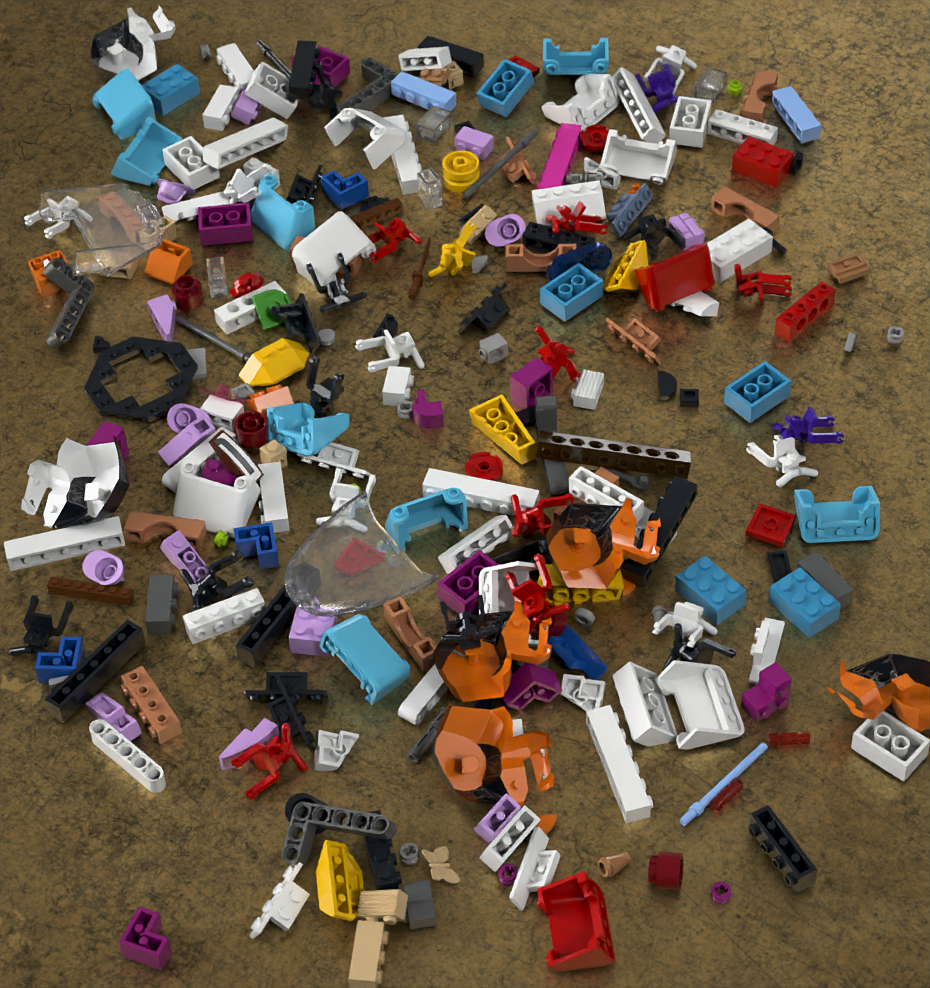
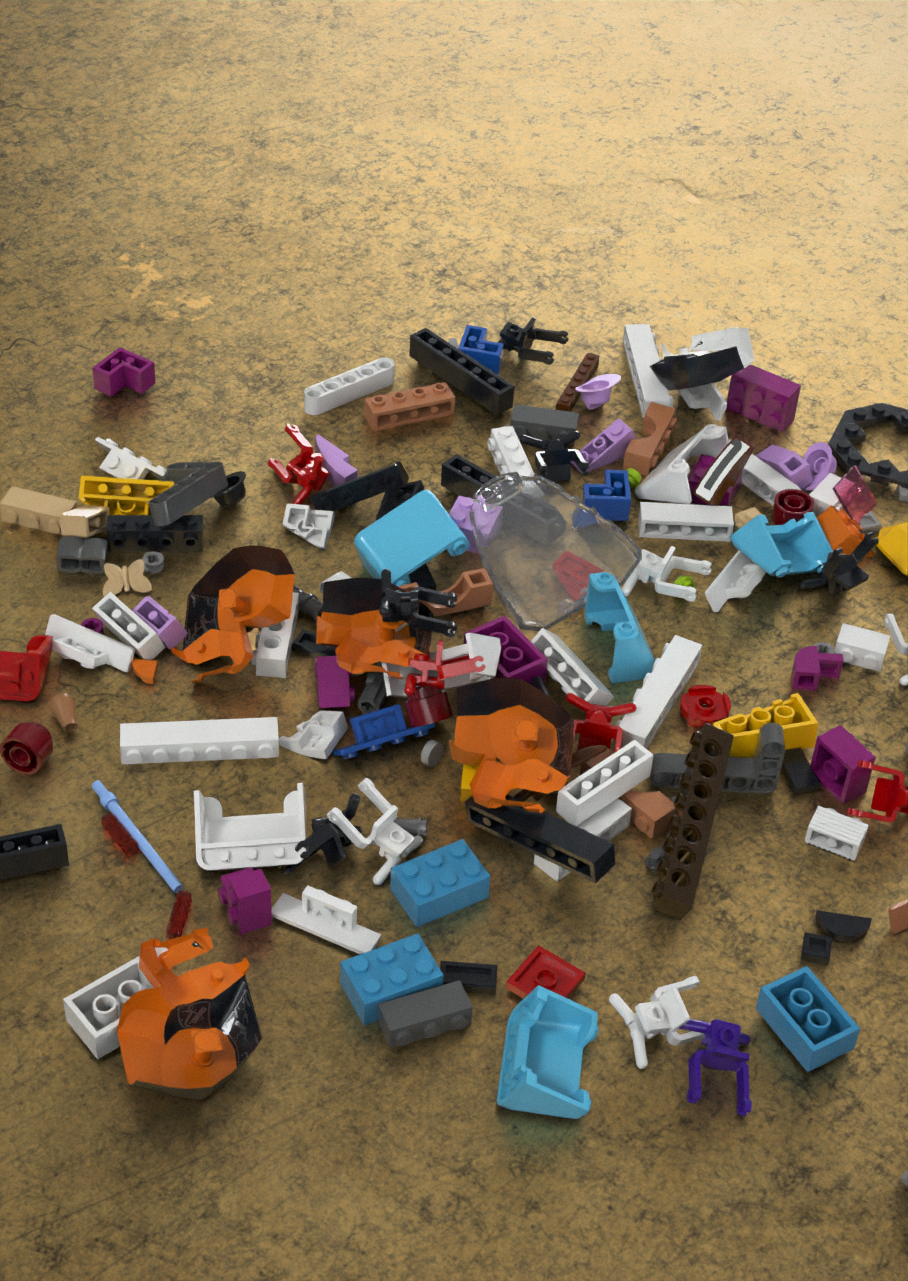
camera: 95 degrees right, 5 degrees down
lavender slope [85,692,142,741] -> none
white slope [612,662,678,747] -> none

